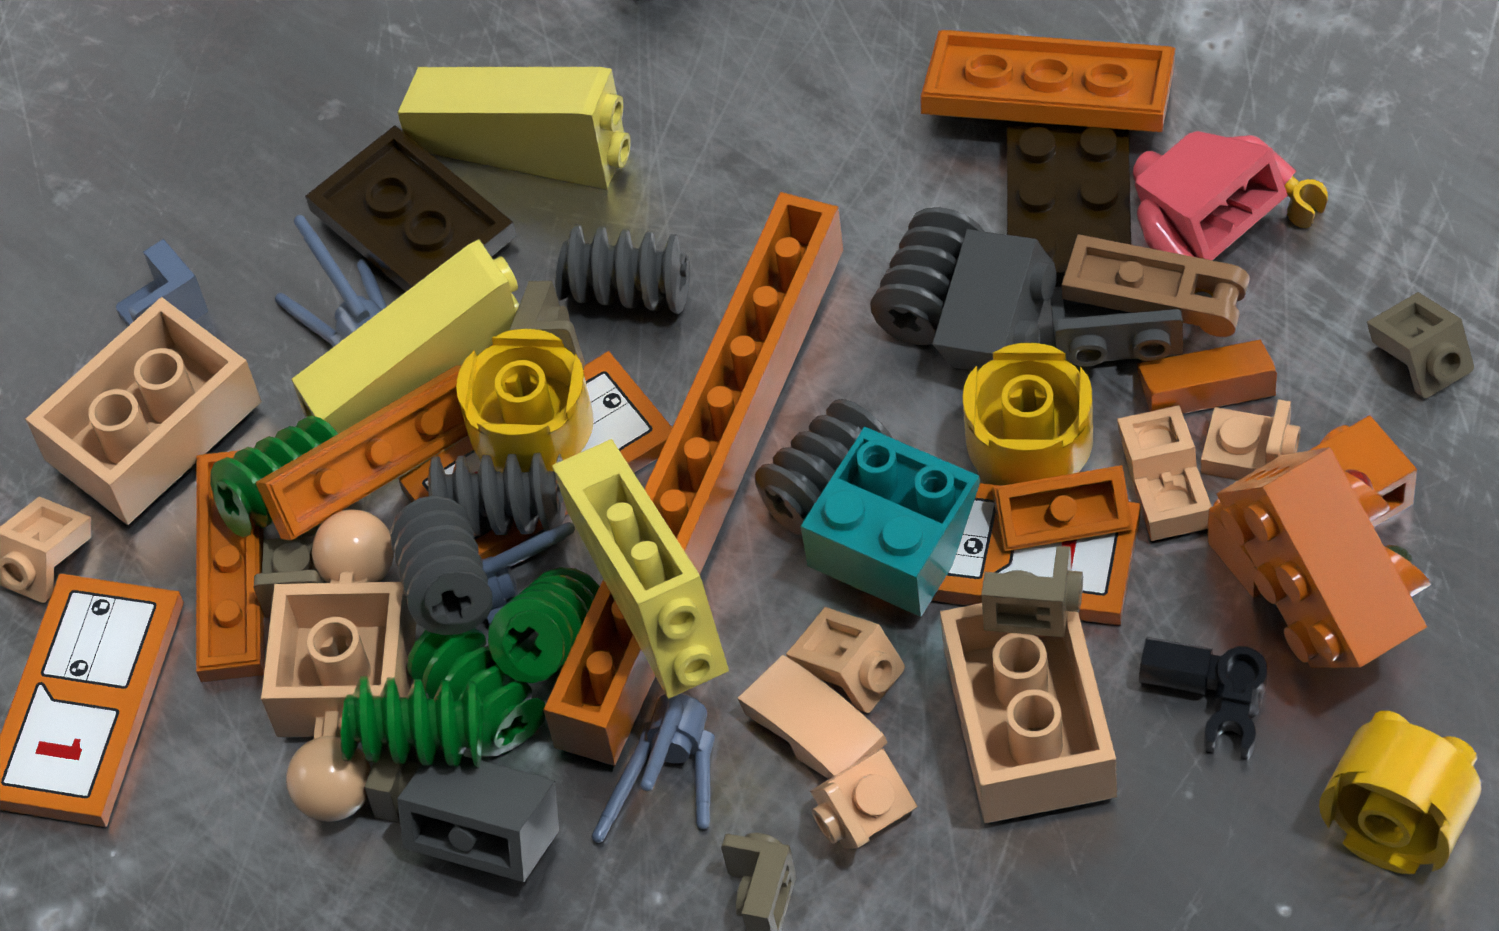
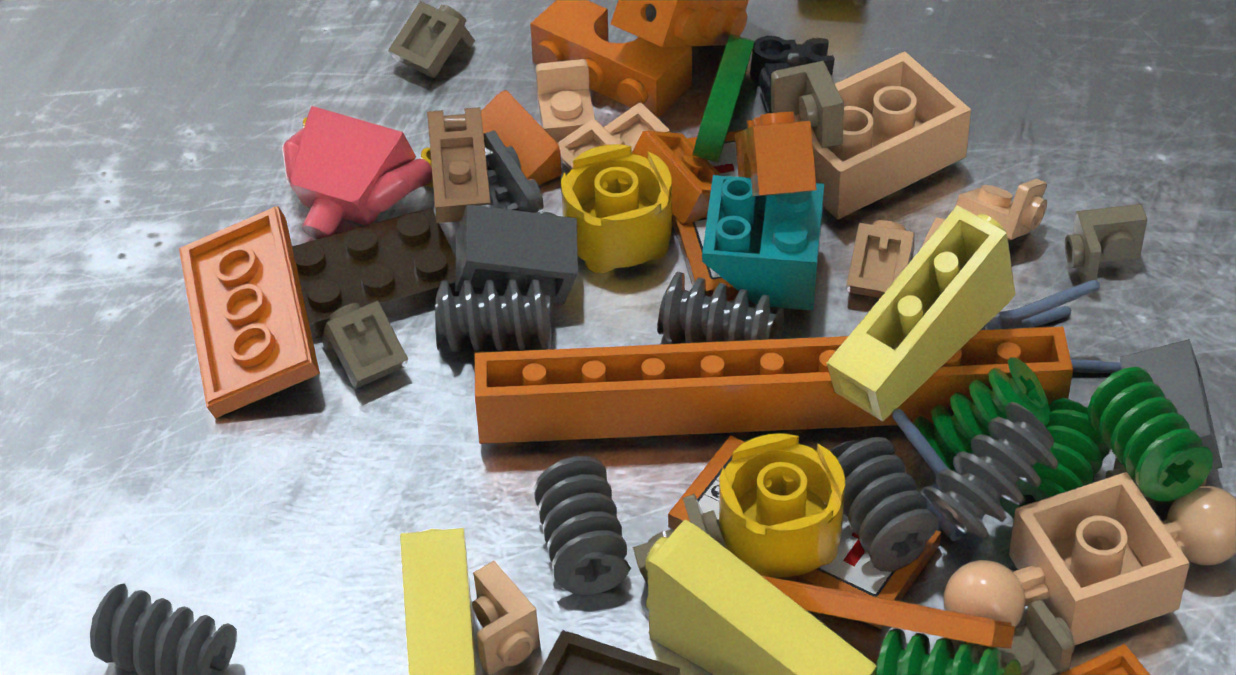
camera: 120 degrees left, 10 degrees down
none -> dark tan bracket [321,301,409,389]
none -> light nougat bracket [472,560,540,675]
none -> green beam [692,34,755,163]
none -> orange arch [735,112,817,196]

